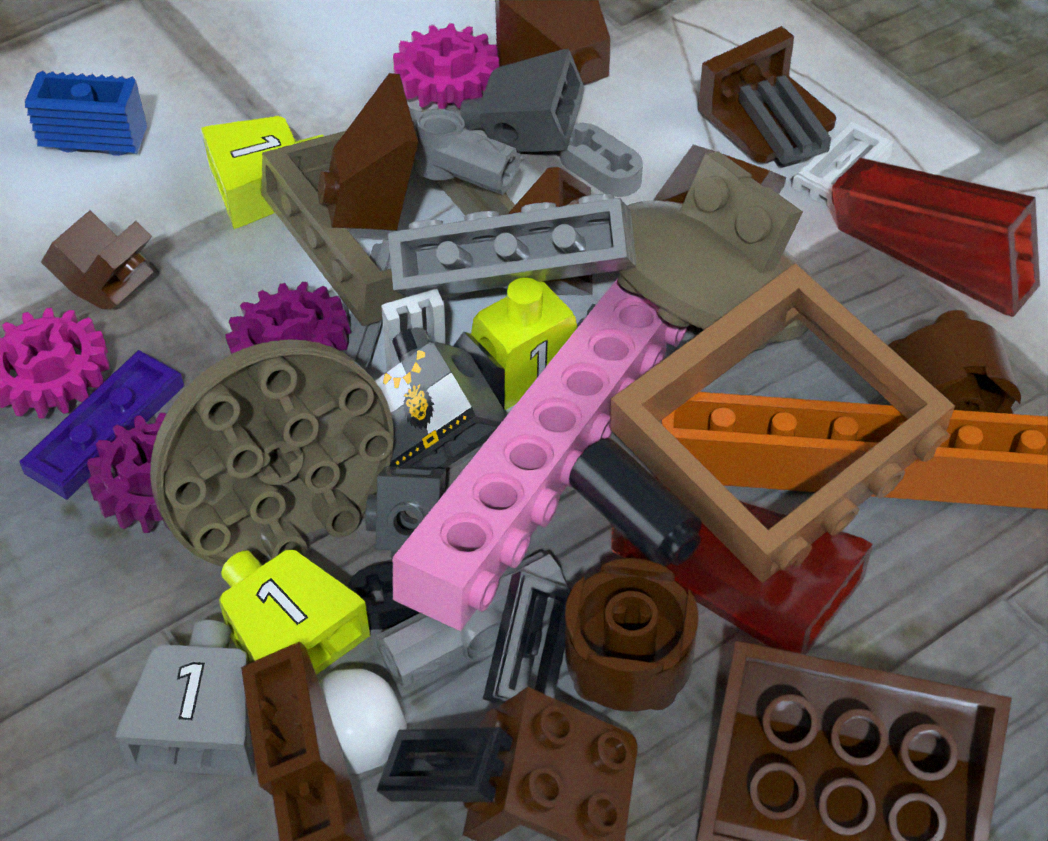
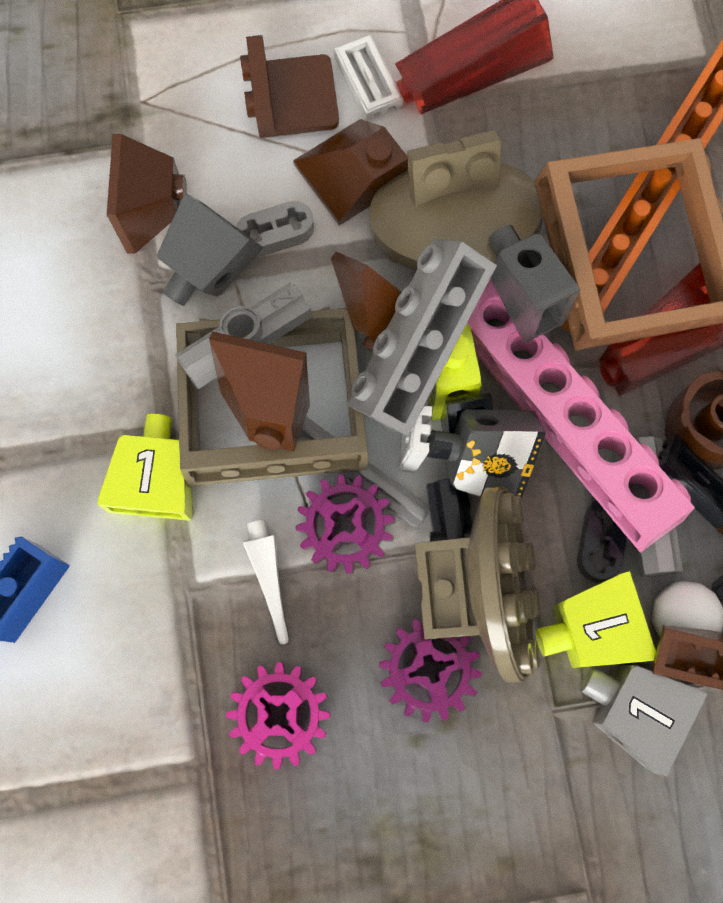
camera: 65 degrees left, 25 degrees up
dark purple tile [19,350,184,500] -> none
reddish brown brick [41,210,153,309] -> none
dark grey brick [365,466,446,558] -> none
dark pink gear [393,23,499,109] -> none
black brick [569,438,702,566] -> none
dark grey tile [739,75,831,164] -> none
reddish brown brick [888,310,1021,414] -> none
none -> white piece [243,520,289,645]
none -> dark grey torso [489,225,580,344]

